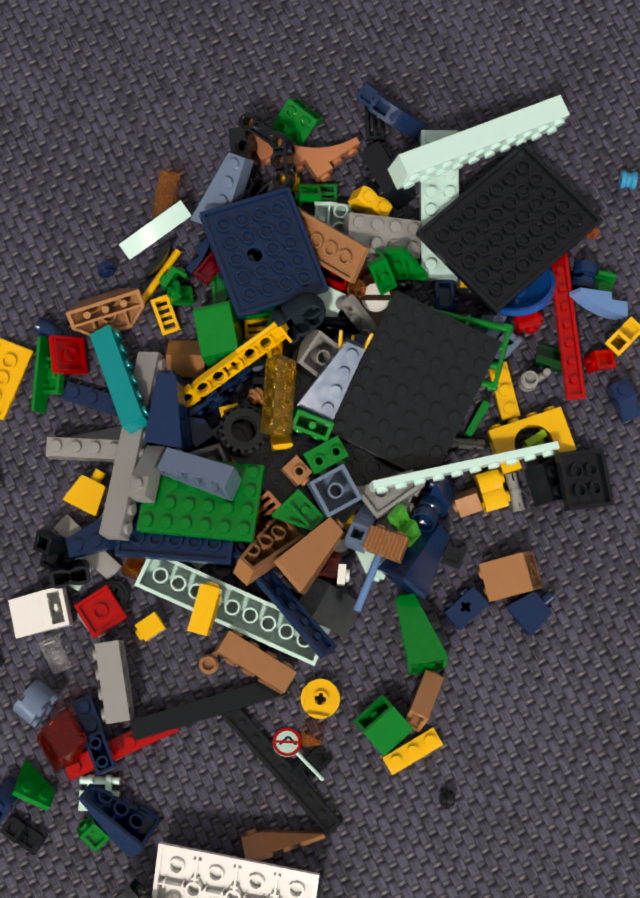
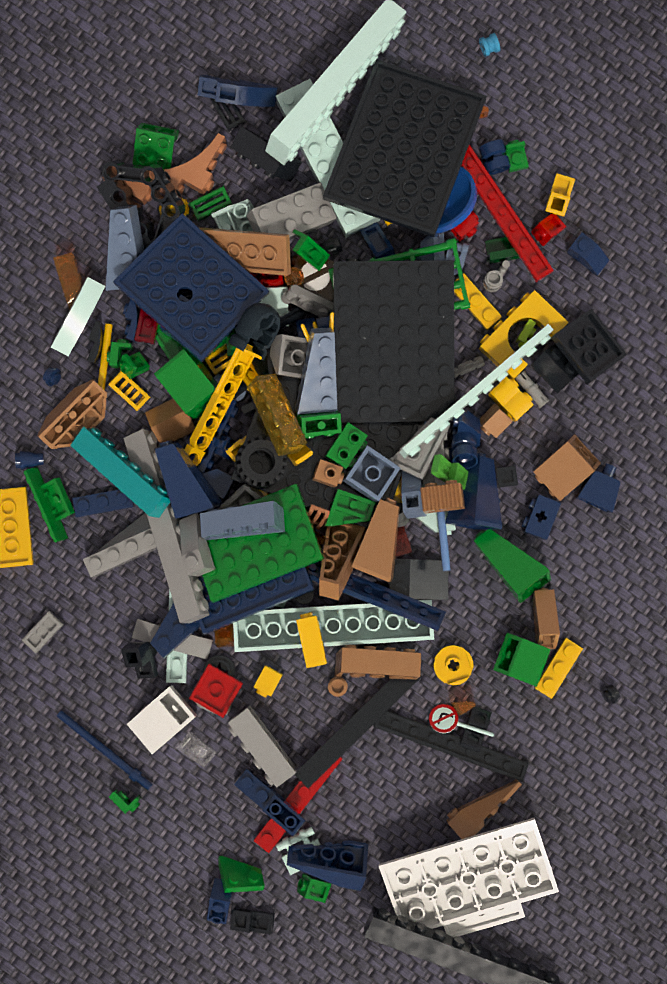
camera: 20 degrees left, 5 degrees up
sand blue brick [13,680,60,728] -> none
clear red slope [36,709,88,771] -> none
red tile [48,335,89,375] -> none
black brick [48,559,91,589] -> none
yellow torso [63,469,108,518] -> none
medium nougat plate [248,387,266,405] -> none
green bracket [293,184,322,209] -> none
white plate [337,564,350,586] -> none
yellow brick [348,186,393,217] -> none
green wing [384,246,429,281] -> none
green tile [463,400,490,438] -> none
medium blue slope [569,287,628,321] -> none

